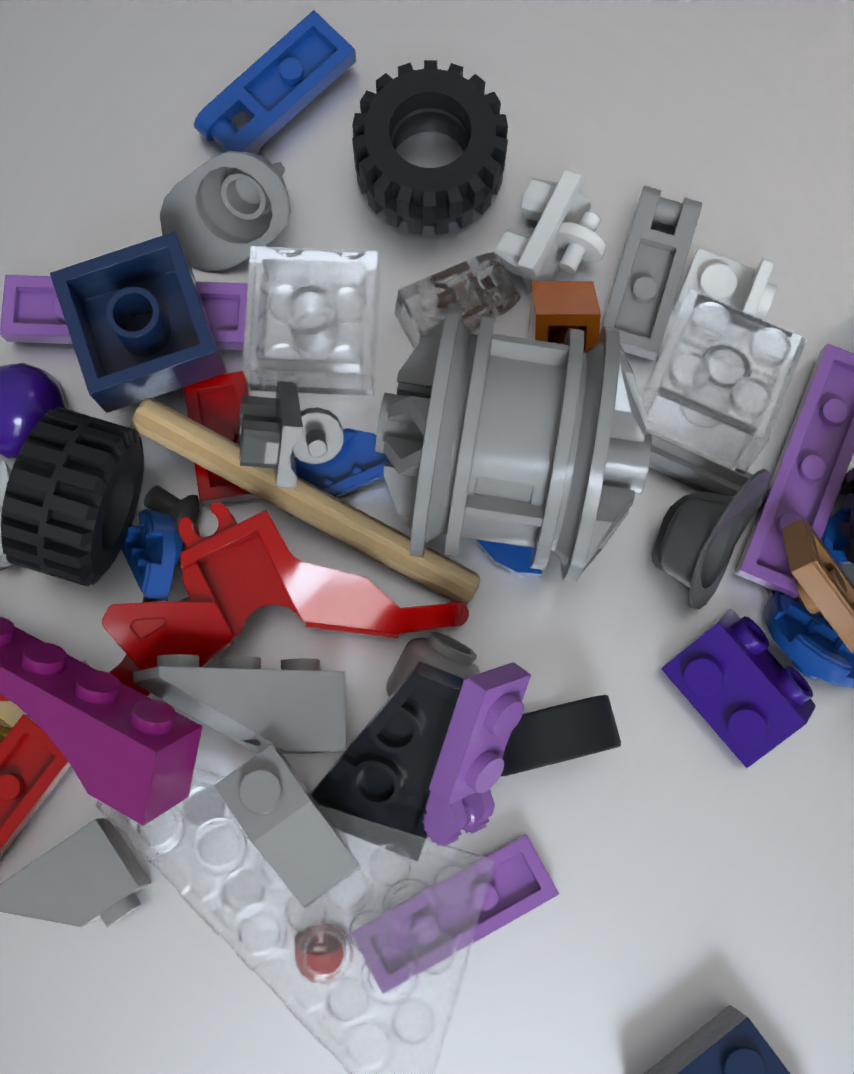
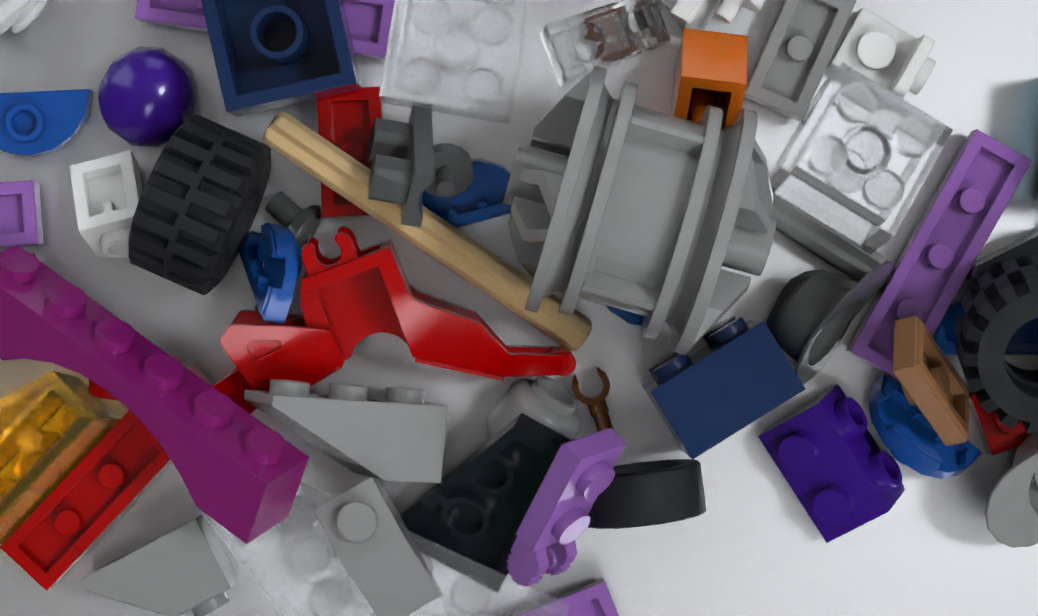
camera: 10 degrees right, 10 degrees up
none -> reddish brown hand [571,367,614,431]
none -> dark blue brick [642,316,806,460]

